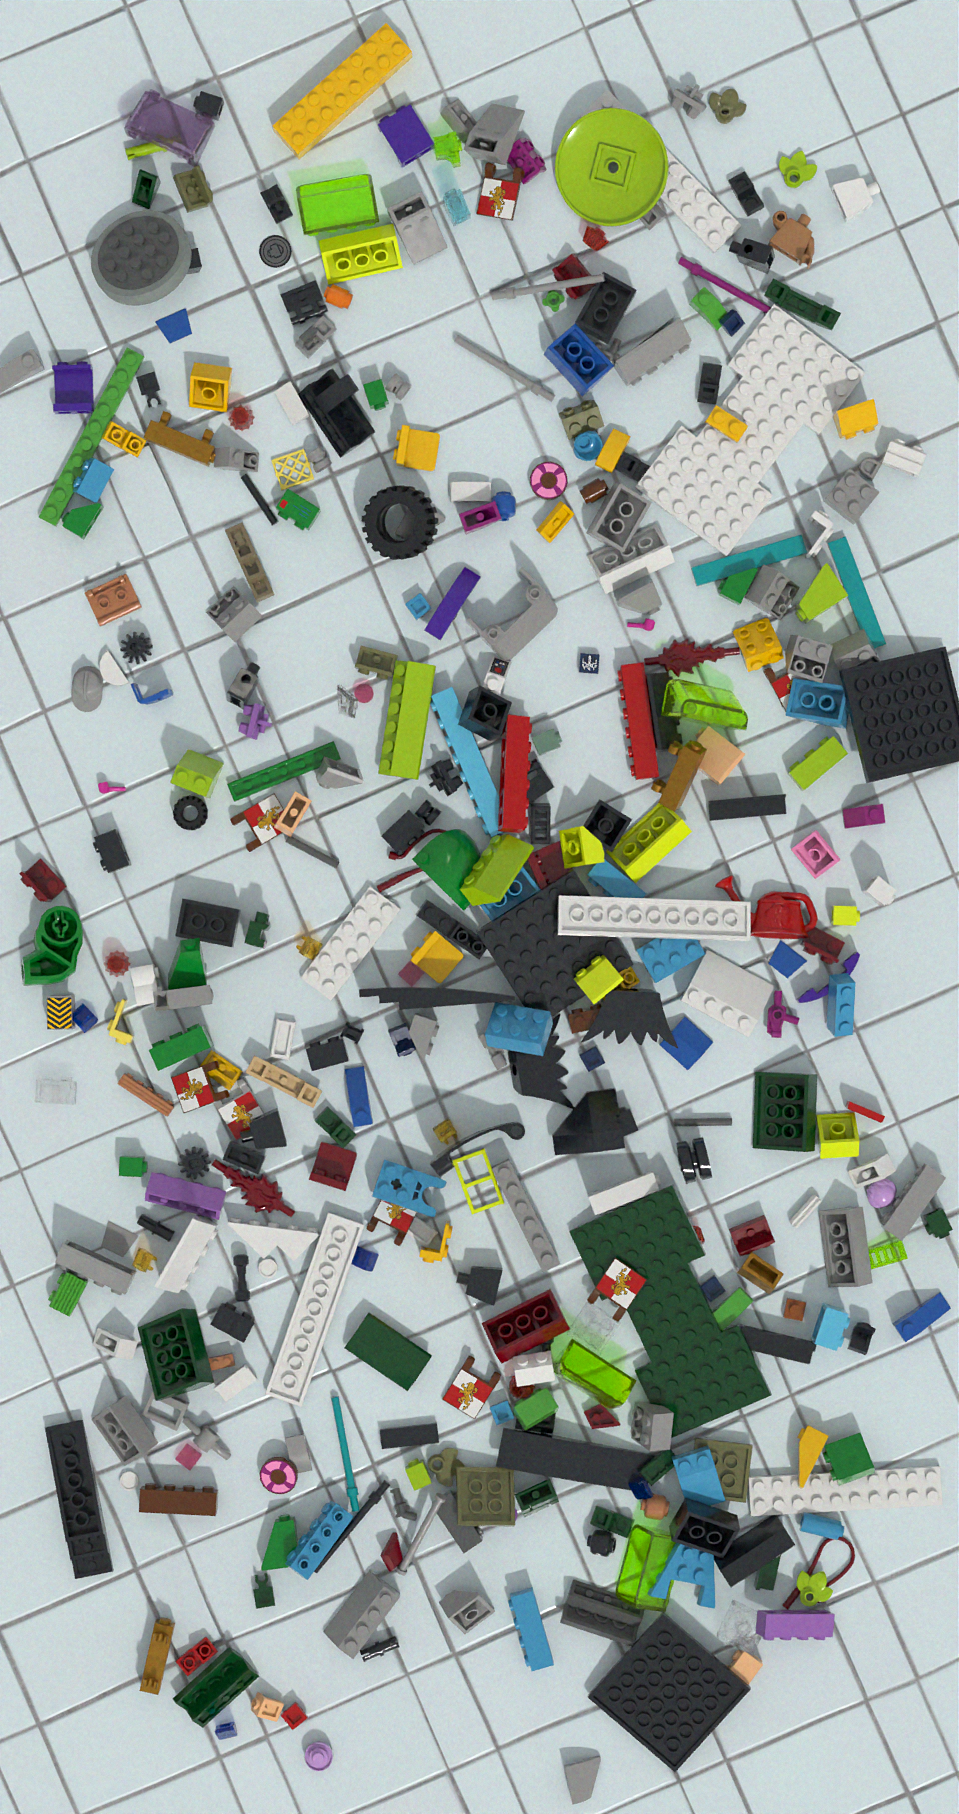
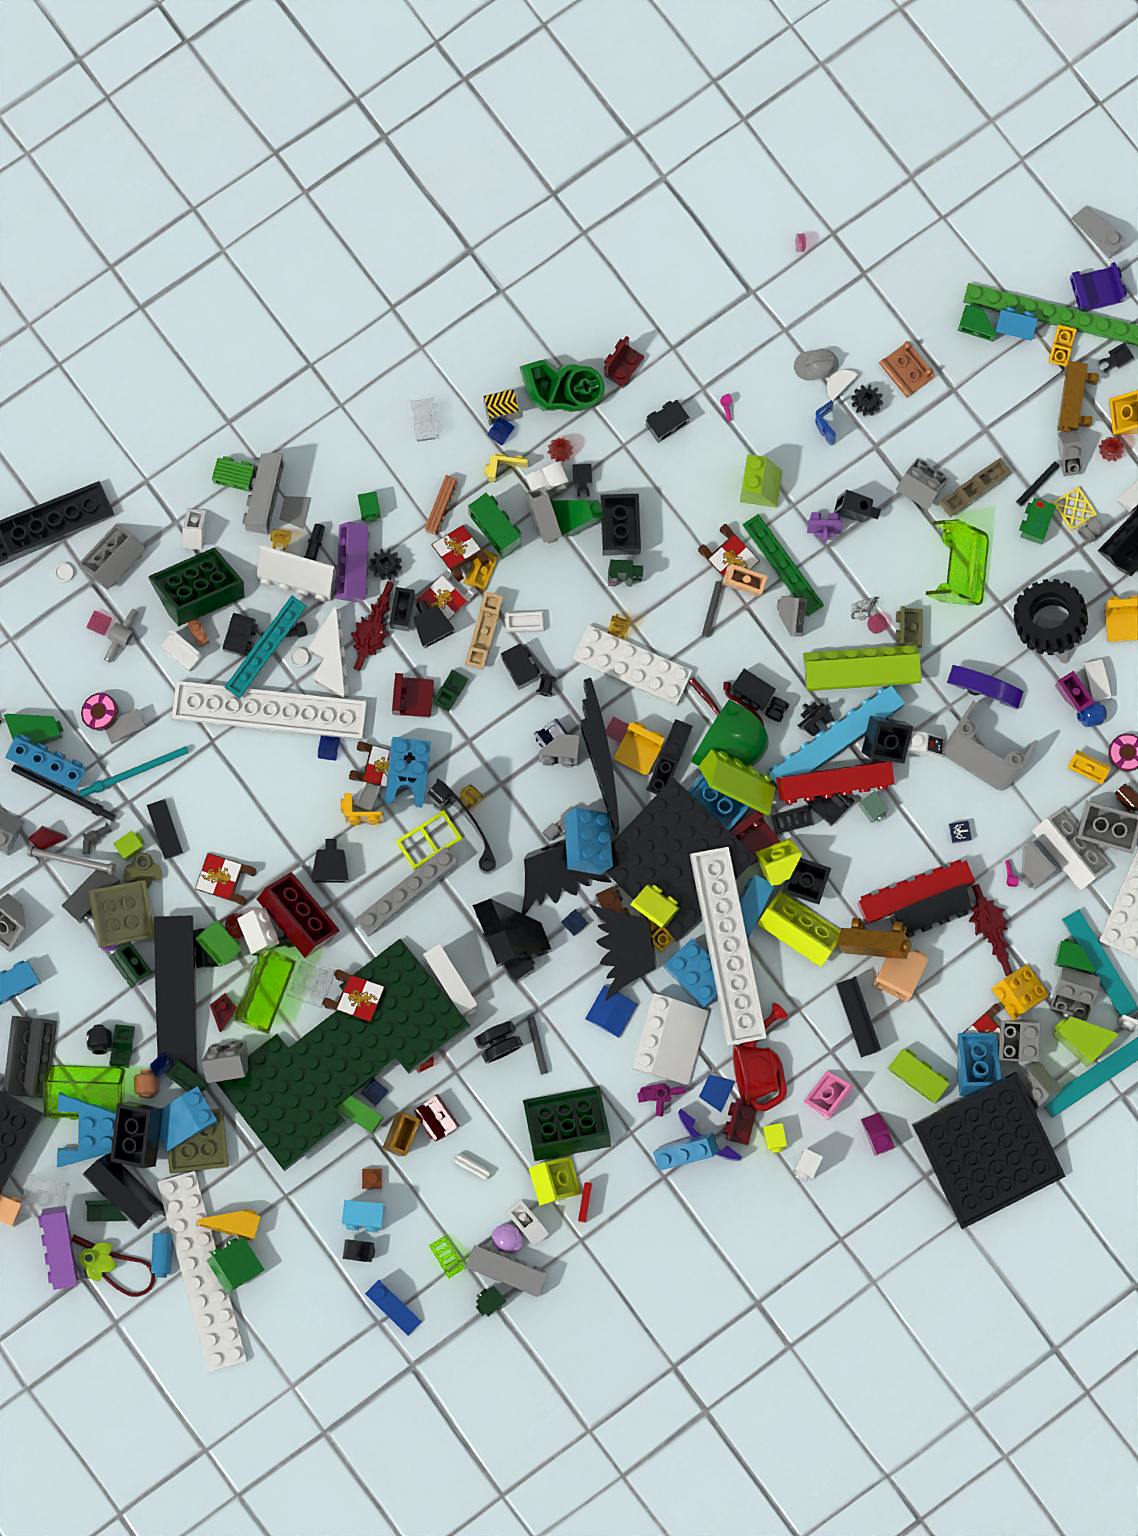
camera: 75 degrees right, 10 degrees down
reddish brown brick [139,1483,218,1516] -> none
light grey tile [142,1391,189,1431] -> none
black tyre [173,795,208,830] -> none
dark green slope [344,1313,432,1391] -> none
blue slope [345,1066,373,1127] -> none
dark azure plate [405,593,432,620] -> none
dark azure plate [490,1400,514,1425] -> none
clear neon green windscreen [661,679,748,730] -> none
black panel [740,1324,817,1364] -> none
light grey slope [819,1207,873,1287] -> none
none -> teal tile [224,595,307,699]
none -> black plate [572,464,592,497]
none -> clear neon green windscreen [925,519,989,606]

